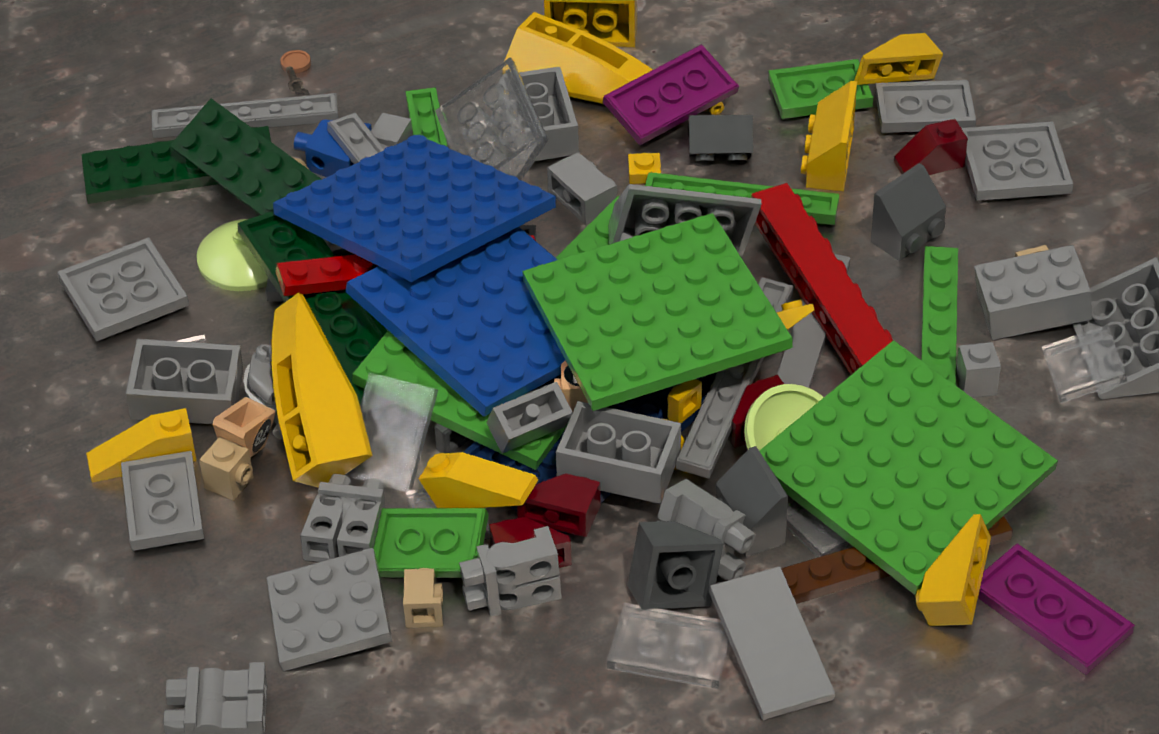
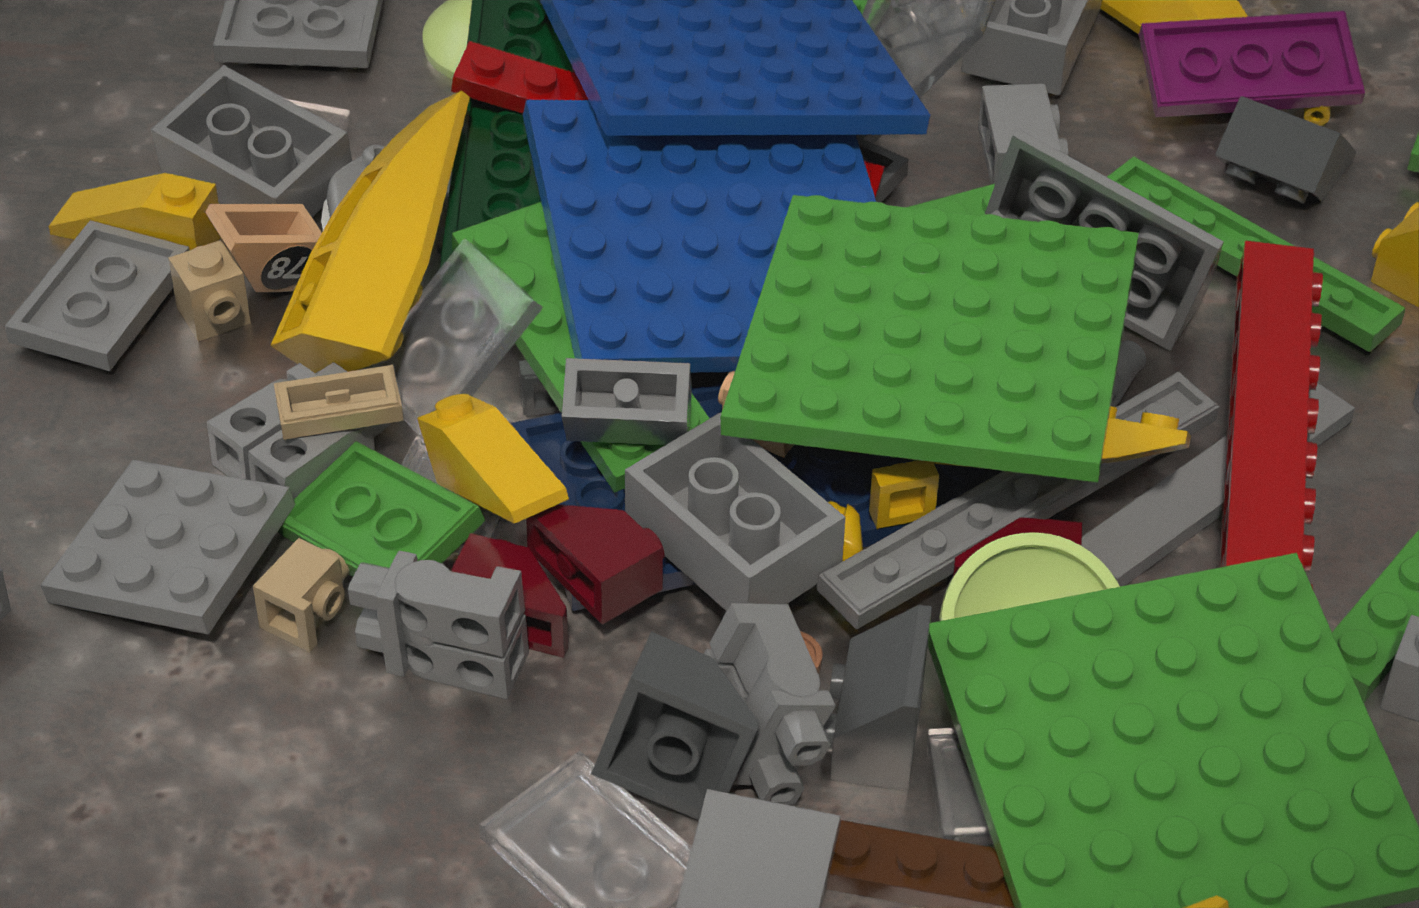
camera: 30 degrees right, 0 degrees up
yellow plate [628,153,661,184] -> none
none -> tan tile [274,365,403,440]

